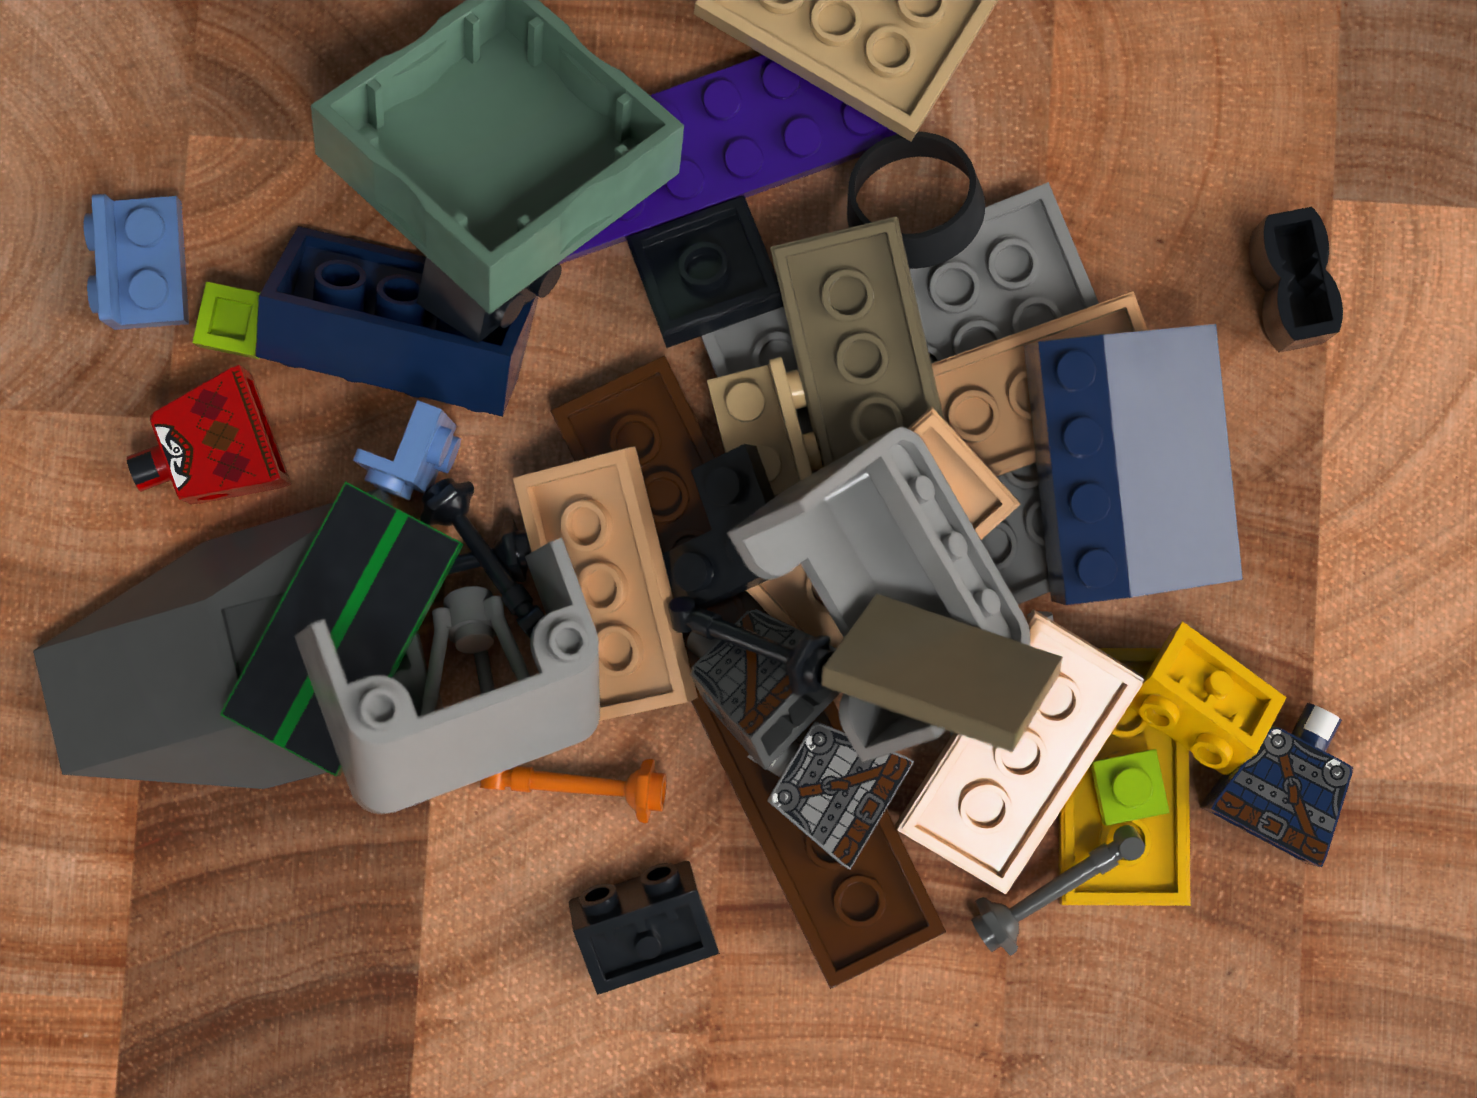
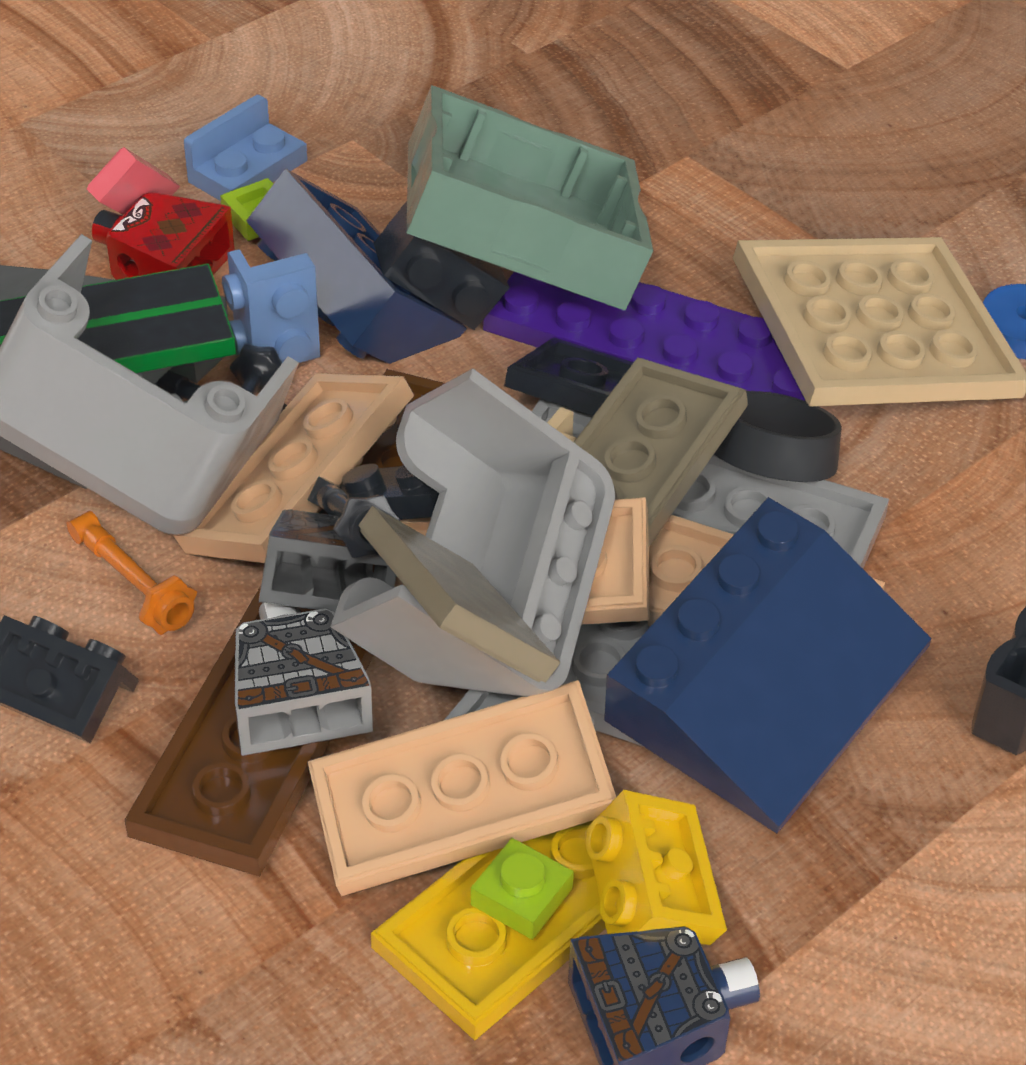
camera: 40 degrees right, 40 degrees down
dark grey piece [971,825,1145,956] -> none
none -> coral tile [87,147,180,215]

